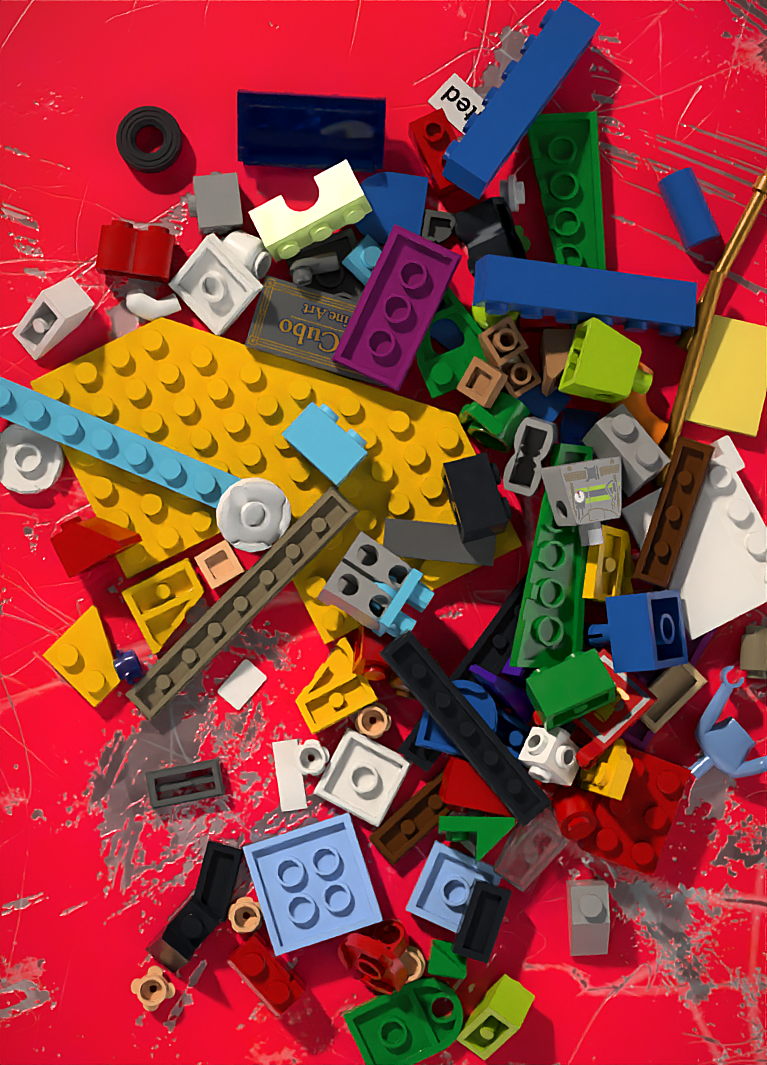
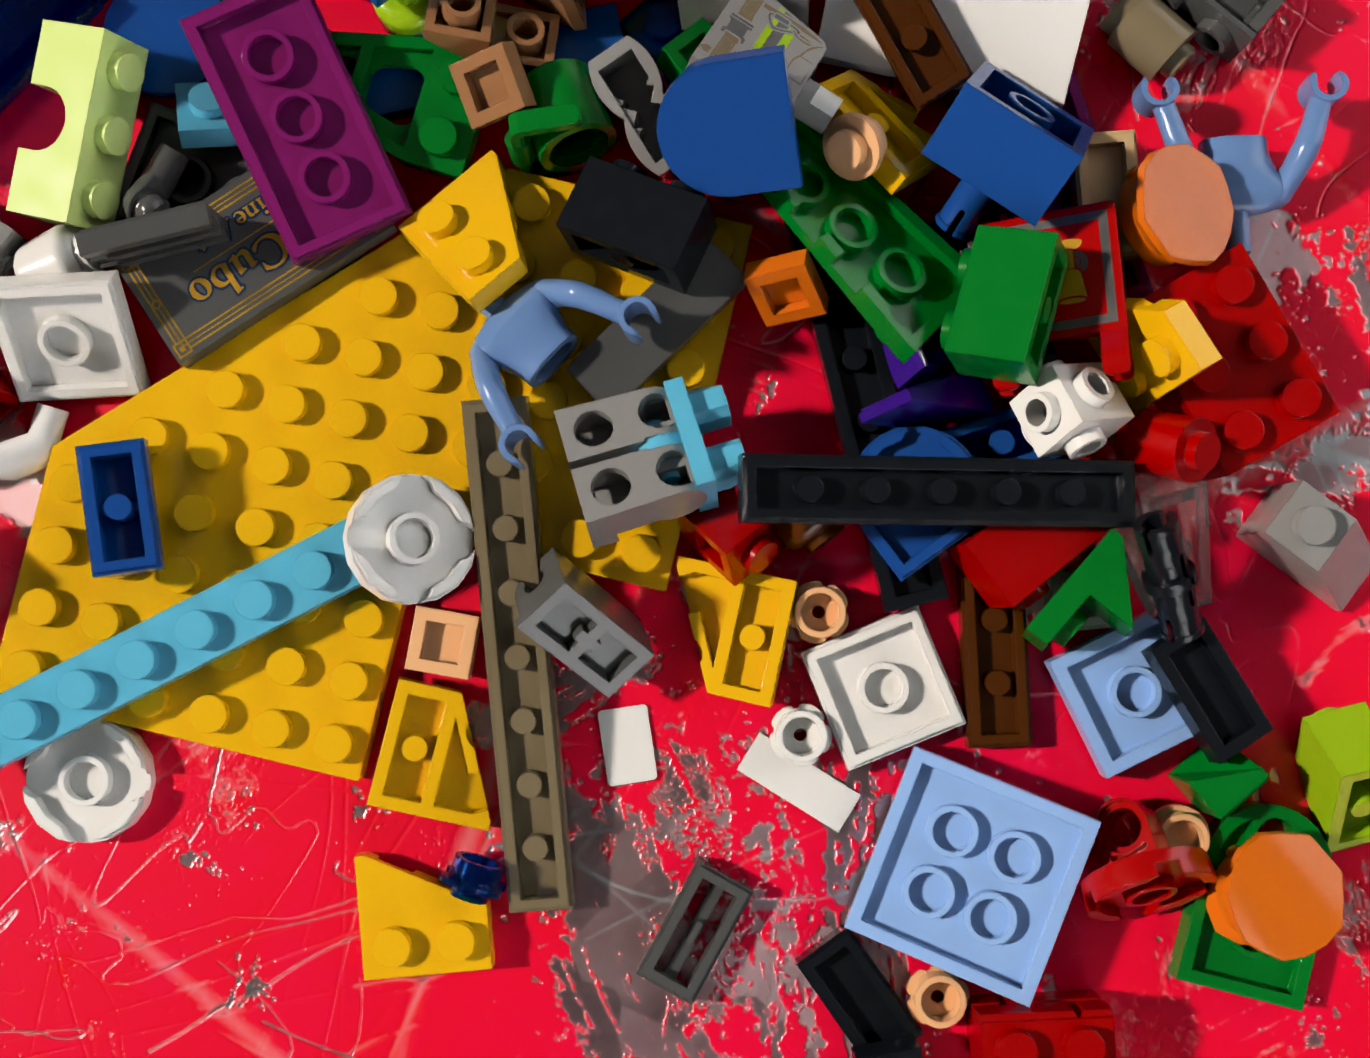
camera: 45 degrees left, 0 degrees up
red slope [50,516,143,578] -> none
medium azure brick [282,402,368,488] -> none
none -> dark grey tile [75,201,231,271]
none -> blue brick [75,438,165,578]
none -> yellow wing [398,150,528,314]
none -> medium blue piece [469,278,661,470]
none -> dark grey hinge [515,547,655,698]
none -> blue tile [657,45,803,197]
none -> orange plate [743,248,829,327]
none -> light nougat plate [822,112,887,181]
none -> orange hat [1117,144,1234,267]
none -> black pin [1133,510,1205,644]
none -> orange hat [1205,831,1344,961]

